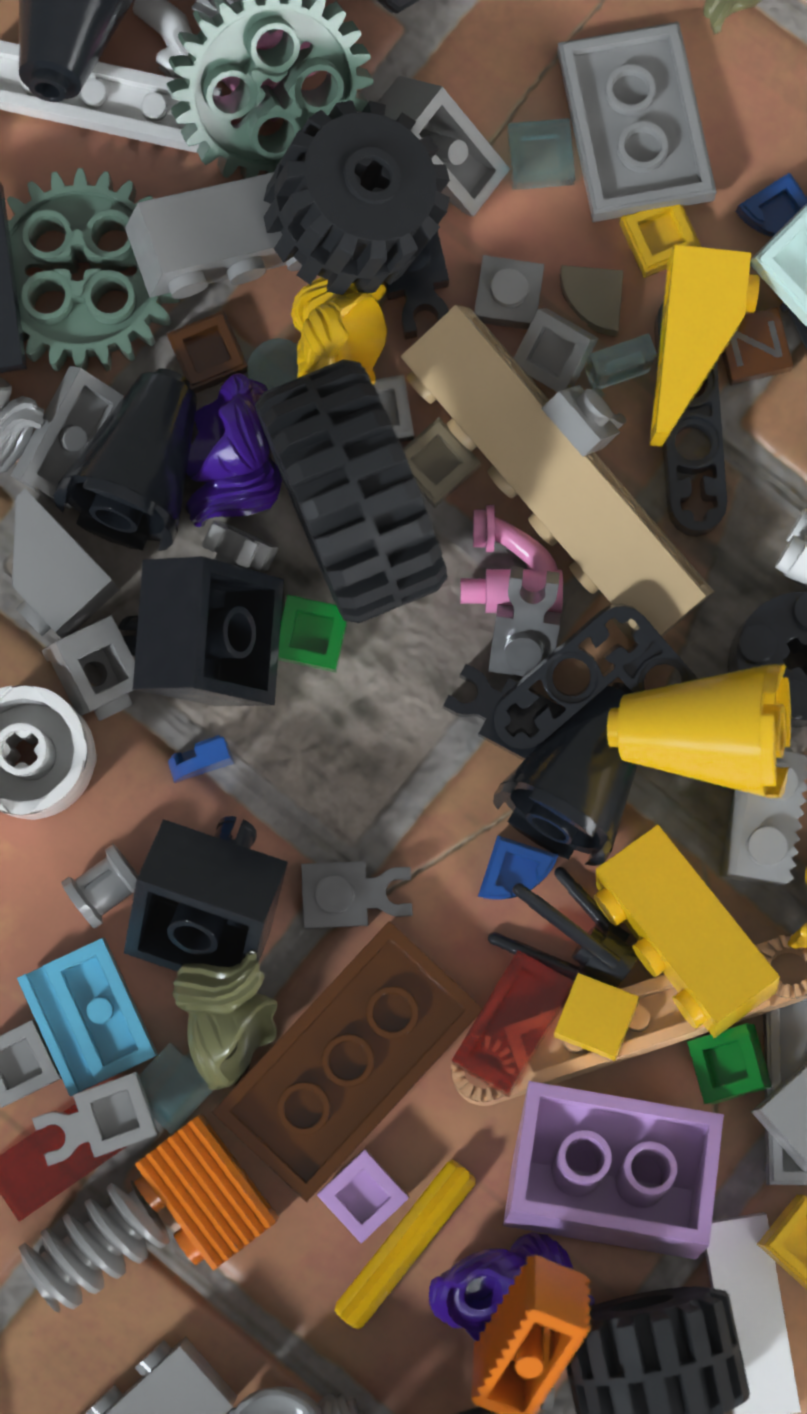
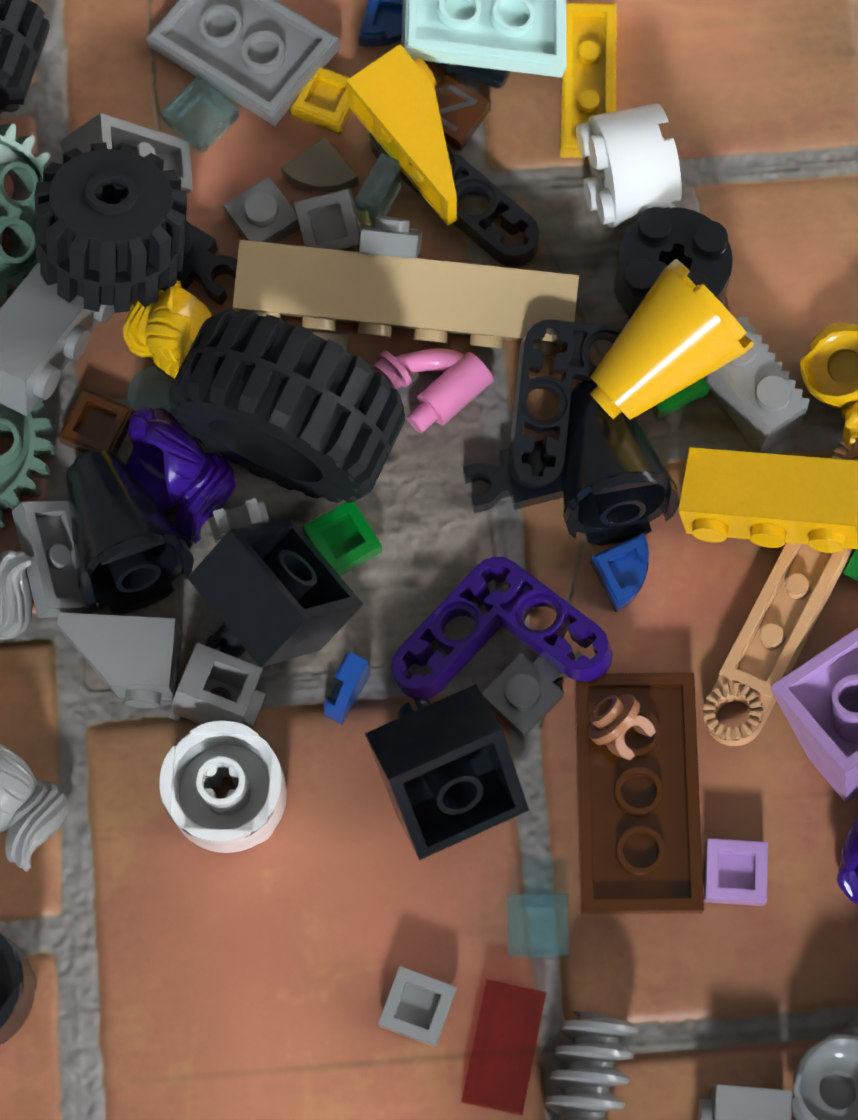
camera: 40 degrees left, 10 degrees down
medium azure plate [17,938,158,1096] -> none
light grey plate [32,1072,159,1166] -> none
light grey bush [61,844,138,929] -> none
orange brick [134,1113,279,1271] -> none
olive hair [172,950,277,1090] -> none
yellow axle [335,1160,476,1330] -> none
clear red tile [452,950,574,1098] -> none
flat silver plate [488,566,561,677] -> none
black plant [488,867,638,988] -> none
yellow tile [554,973,639,1061] -> none
none -> dark purple beam [391,557,613,699]
none -> nougat plate [588,694,655,760]

